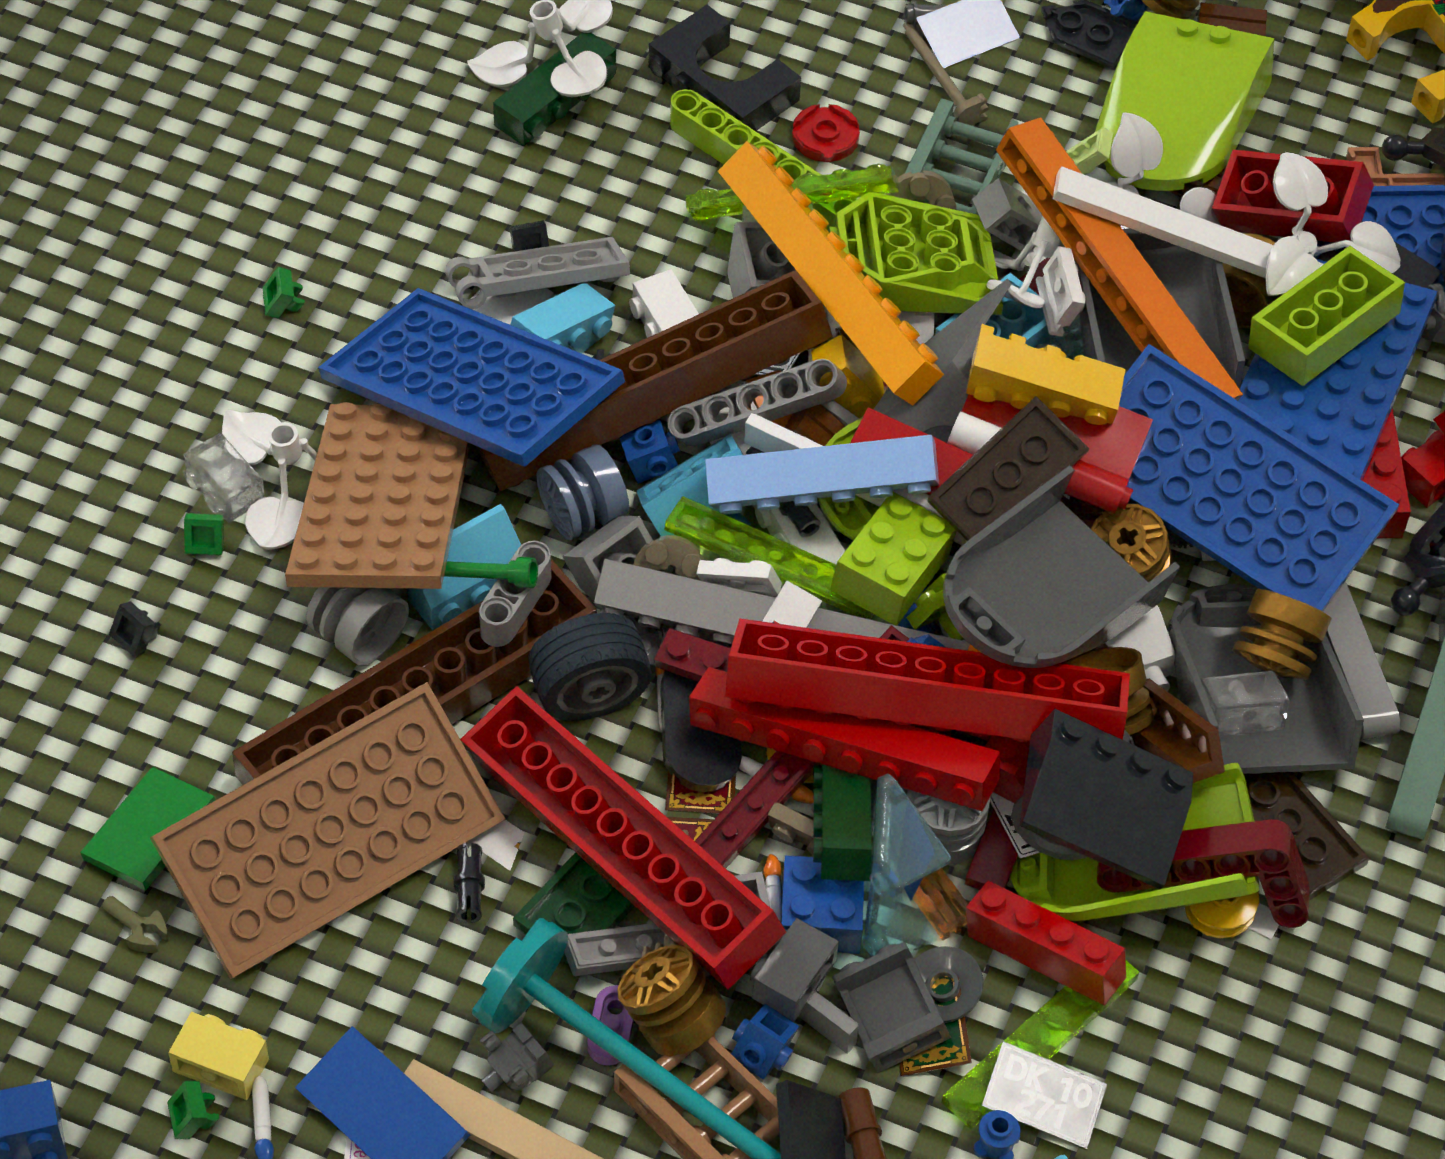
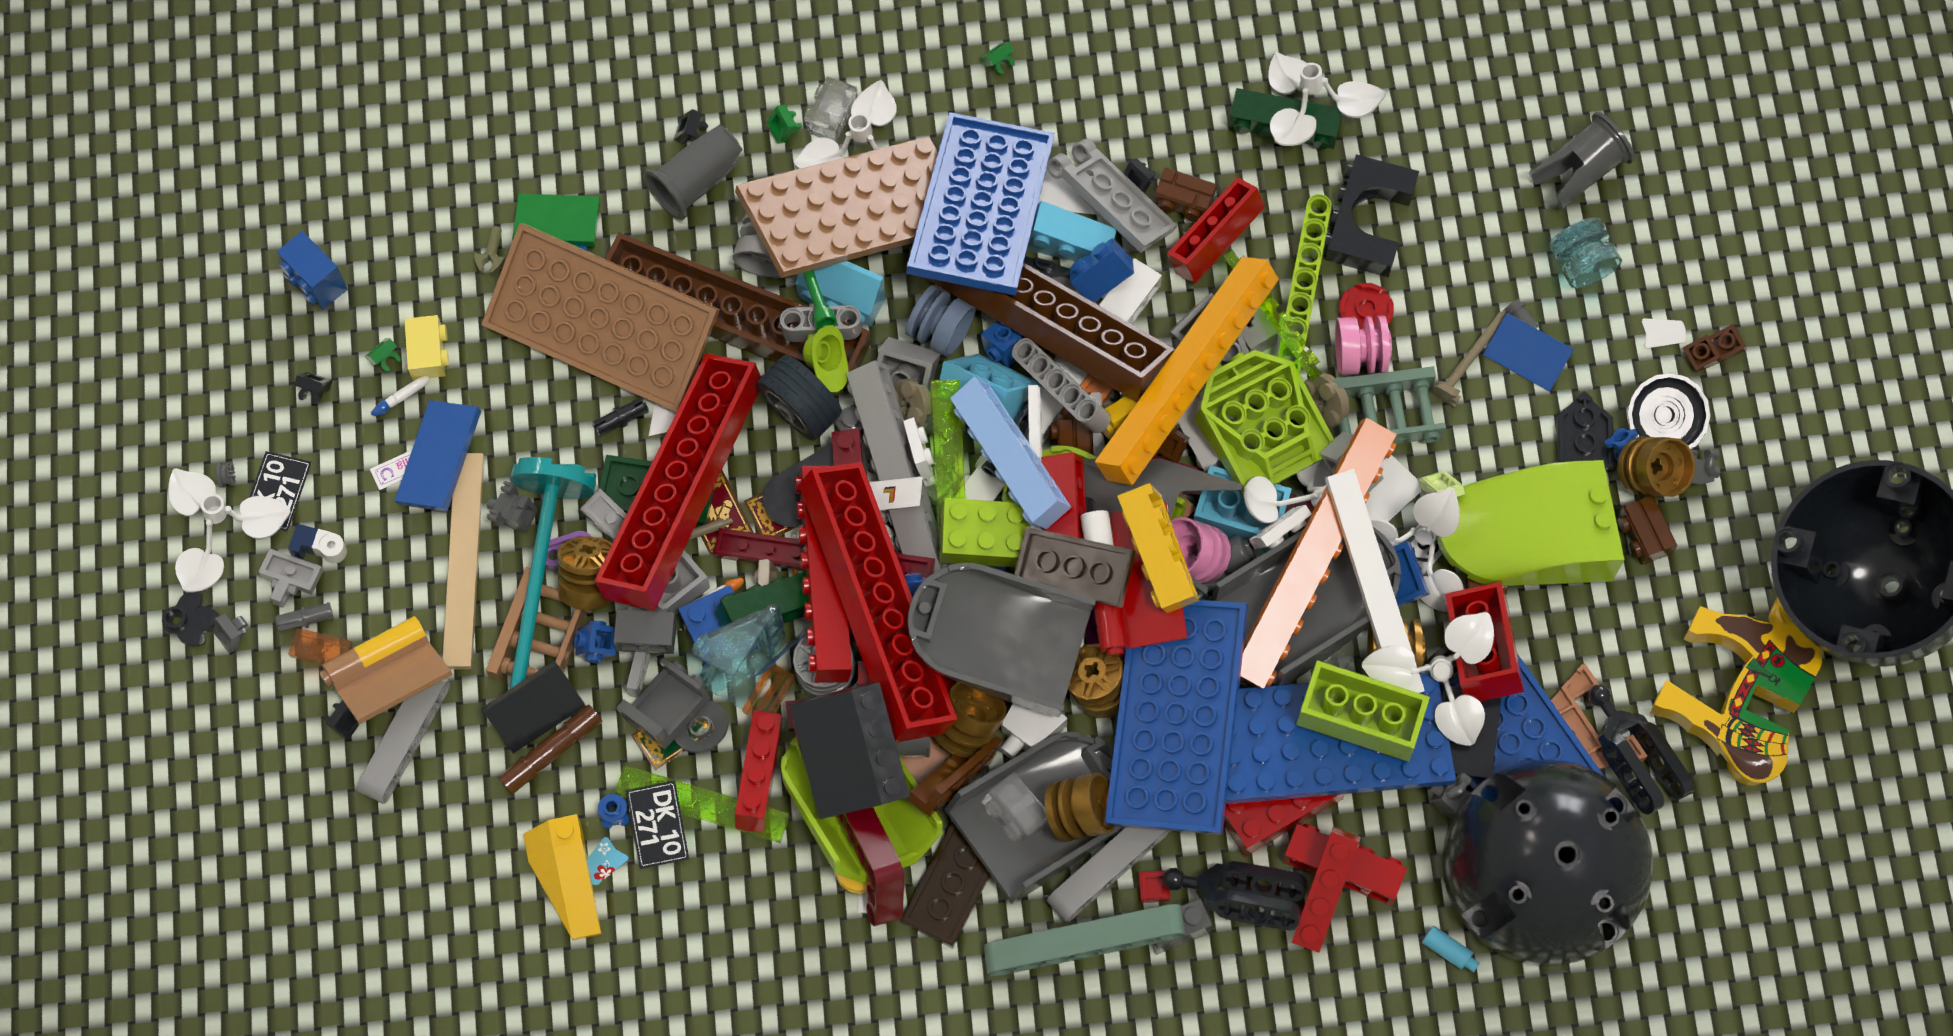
camera: 65 degrees right, 15 degrees up
none -> dark grey piece [643,125,743,221]
none -> lime piece [803,325,849,392]
none -> blue brick [1069,238,1134,302]
none -> red tile [1138,870,1171,903]
none -> reddish brown brick [1154,167,1217,221]
none -> red brick [1167,177,1265,284]
none -> bright pink wheel [1335,316,1392,376]

